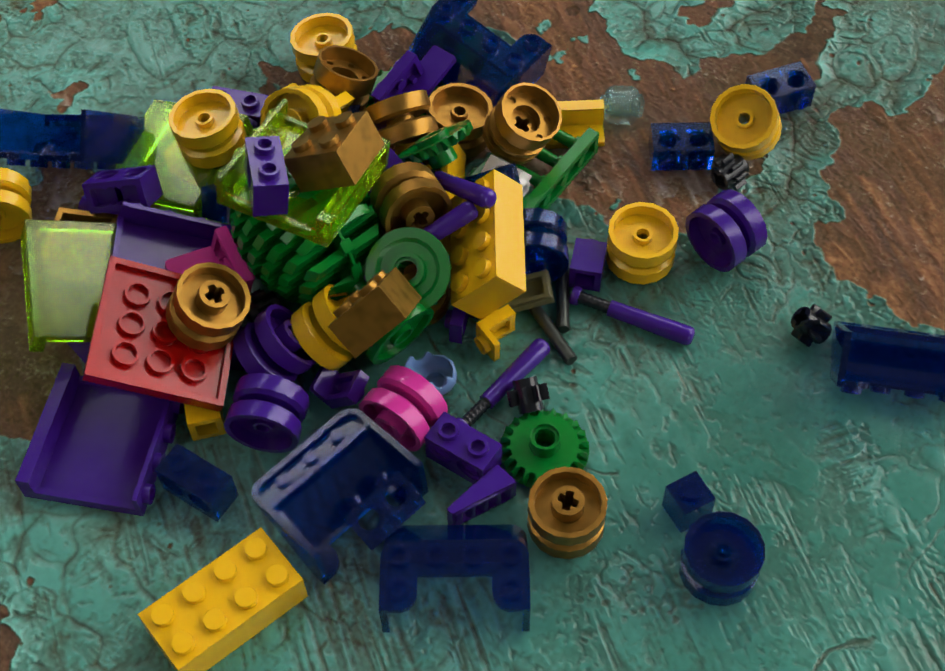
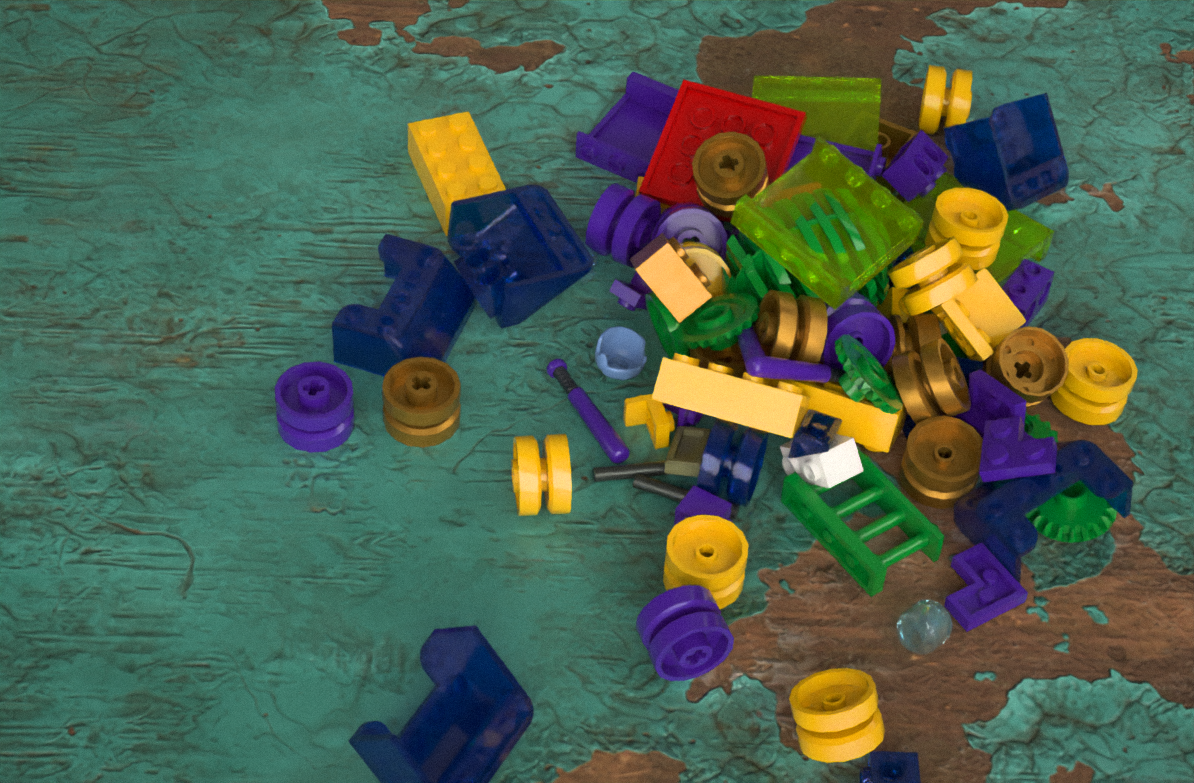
camera: 105 degrees right, 10 degrees down
clear blue brick [155,443,239,522] -> none
dark purple brick [244,136,289,217] -> none
pearl gold brick [284,111,385,192] -> none
dark pink wheel [359,365,448,451] -> none
dark purple brick [424,412,502,484] -> none
dark purple slope [447,464,517,529] -> none
pearl gold wheel [483,82,562,165] -> none
green gear [500,408,589,488] -> none
black gear [506,376,550,414] -> none
yellow panel [545,99,605,149] -> none
dark purple piece [569,286,695,345] -> none
clear blue brick [648,122,715,171] -> none
clear blue brick [662,471,716,533] -> none
clear blue wheel [679,511,765,606] -> none
black gear [711,153,749,191] -> none
black gear [791,304,832,347] -> none
none -> dark purple wheel [275,361,355,453]
none -> yellow wheel [511,434,572,516]
none -> dark purple plate [944,542,1028,632]
none -> dark purple plate [979,416,1057,482]

